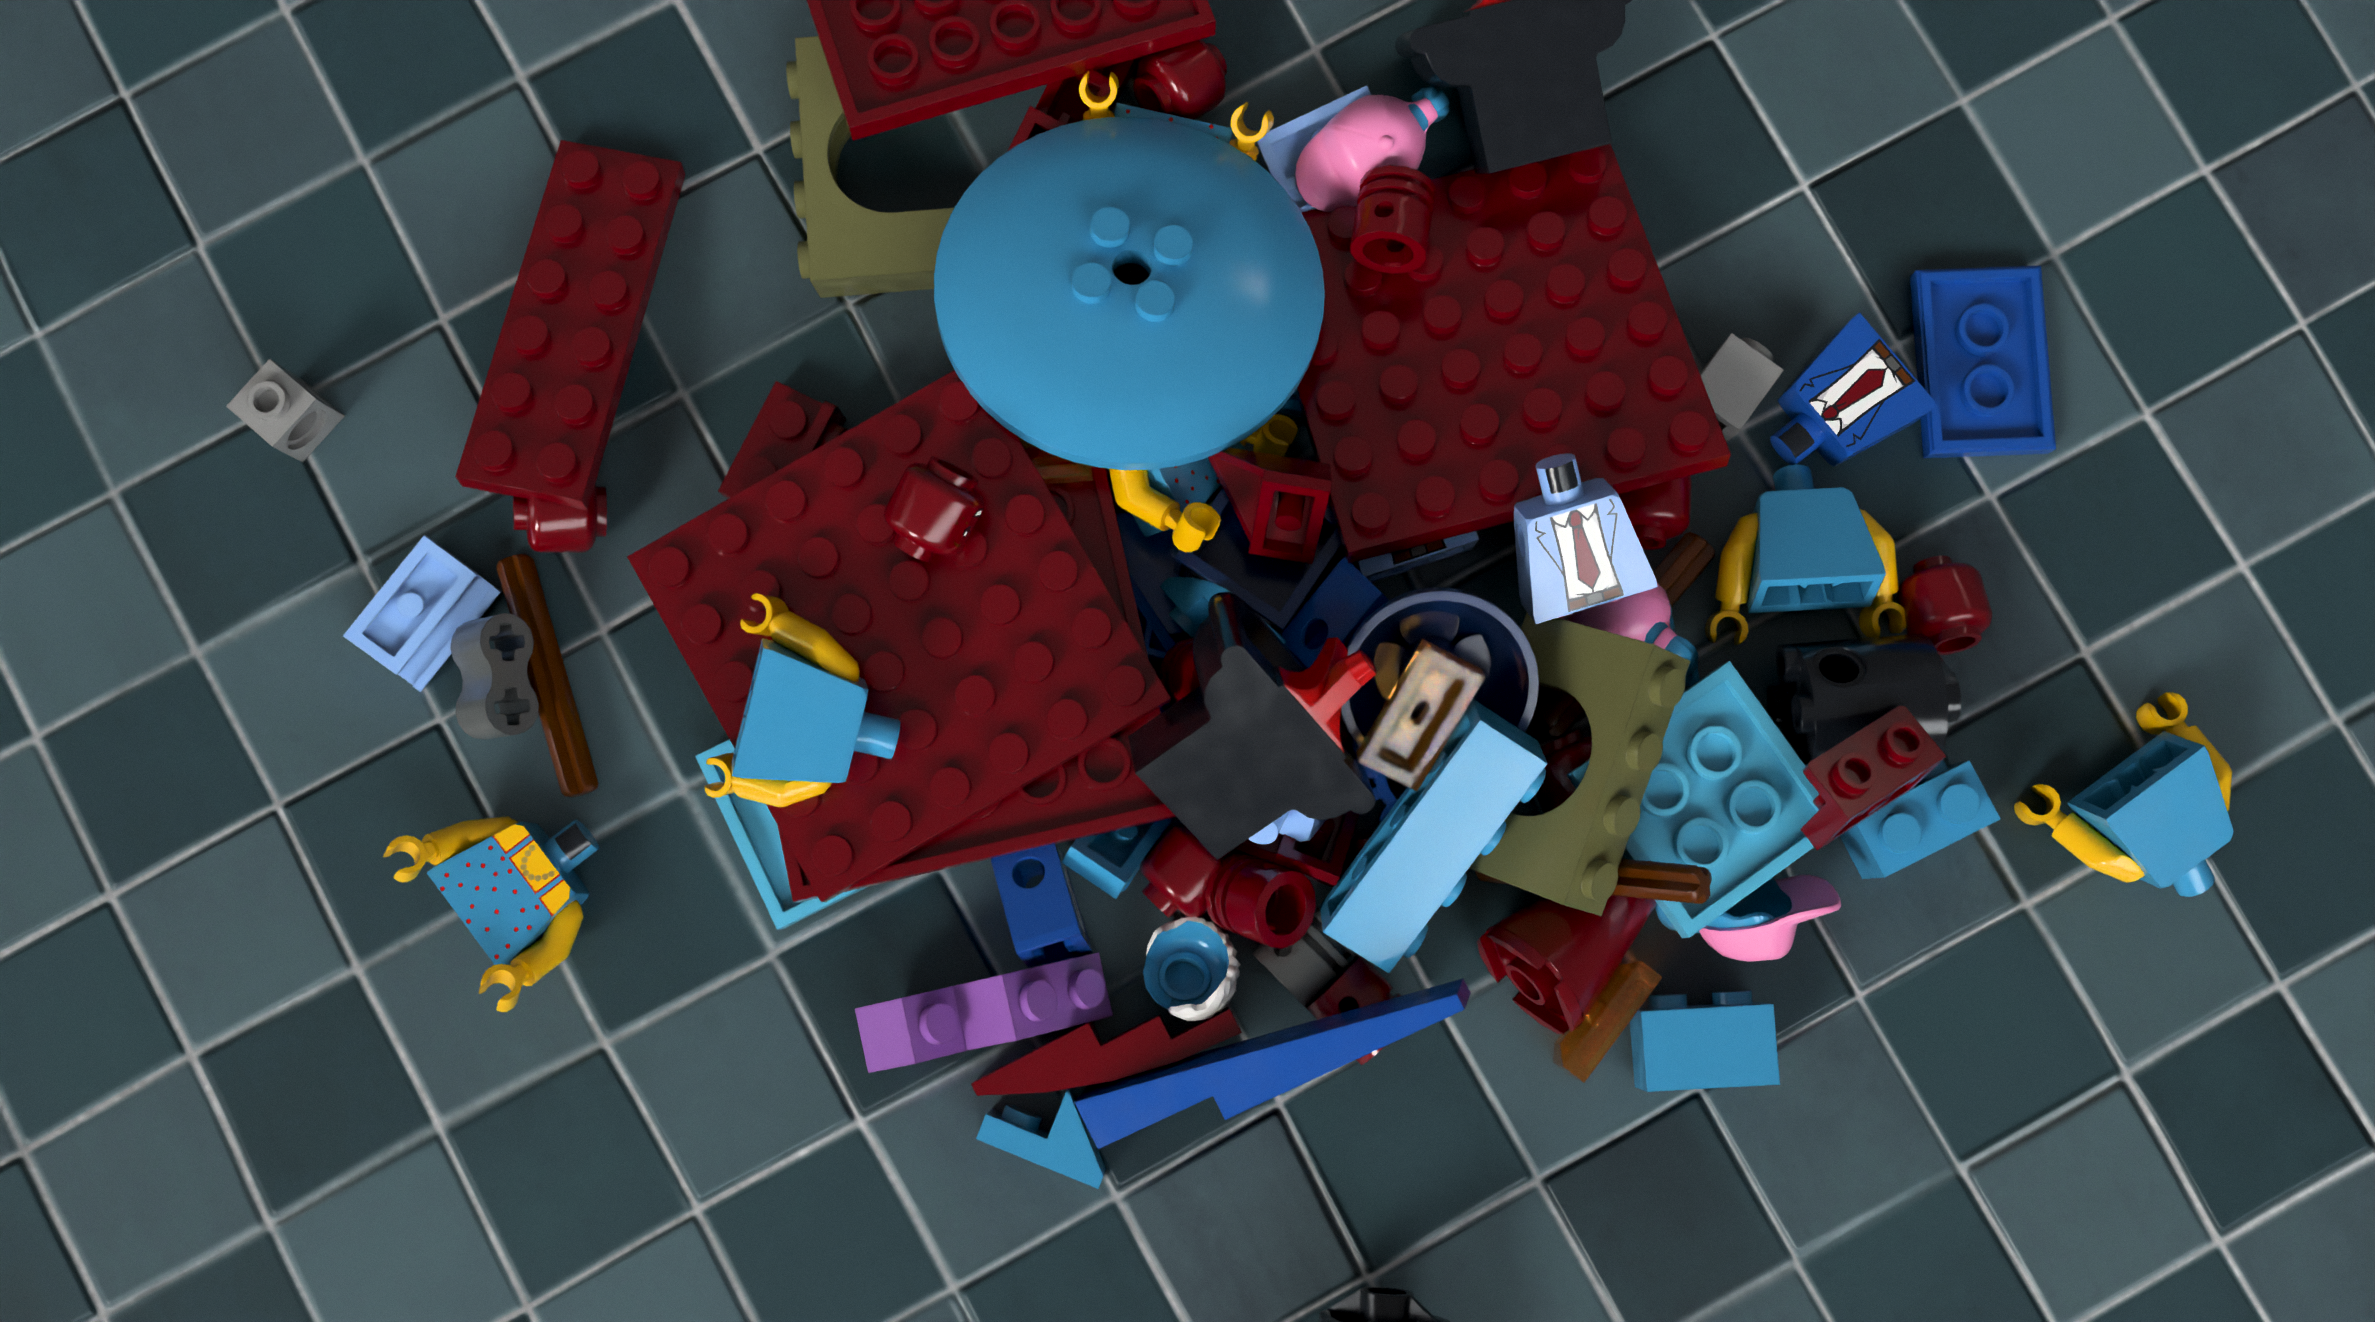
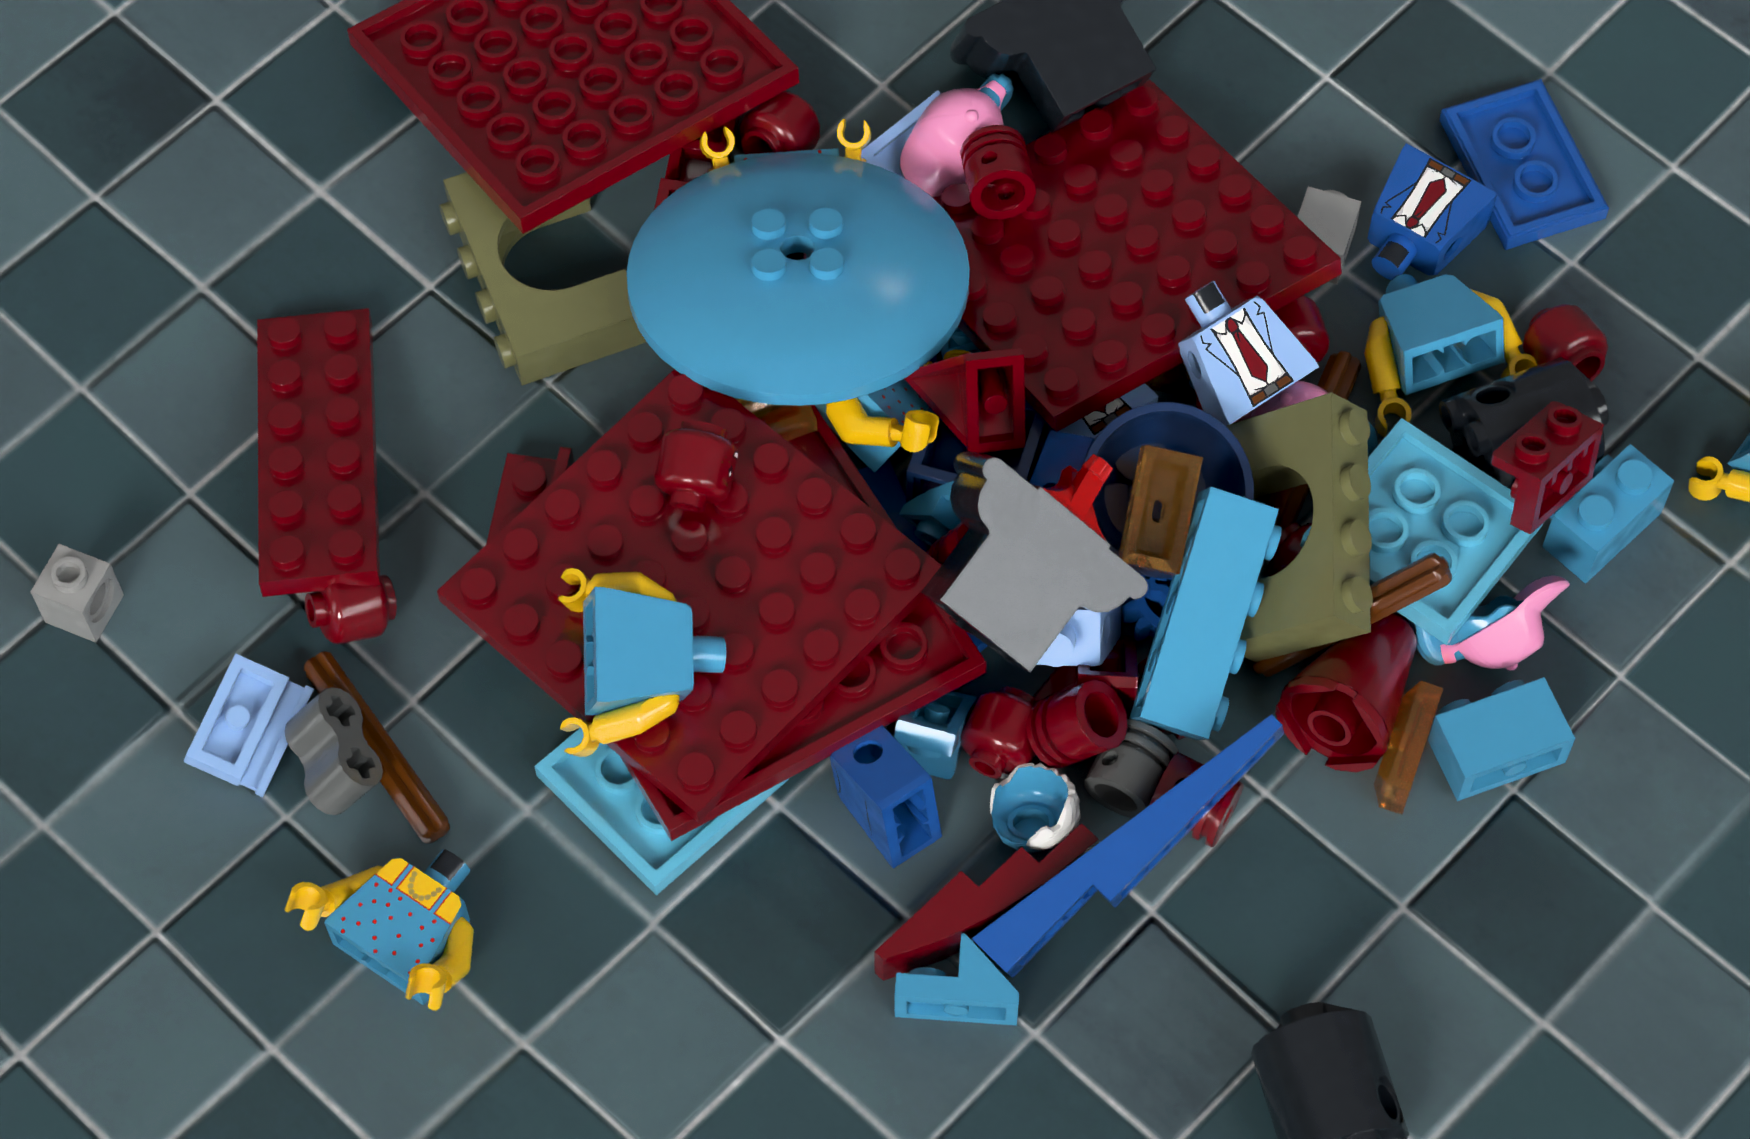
camera: 20 degrees left, 20 degrees down
medium lavender arch [855,952,1113,1073] -> none

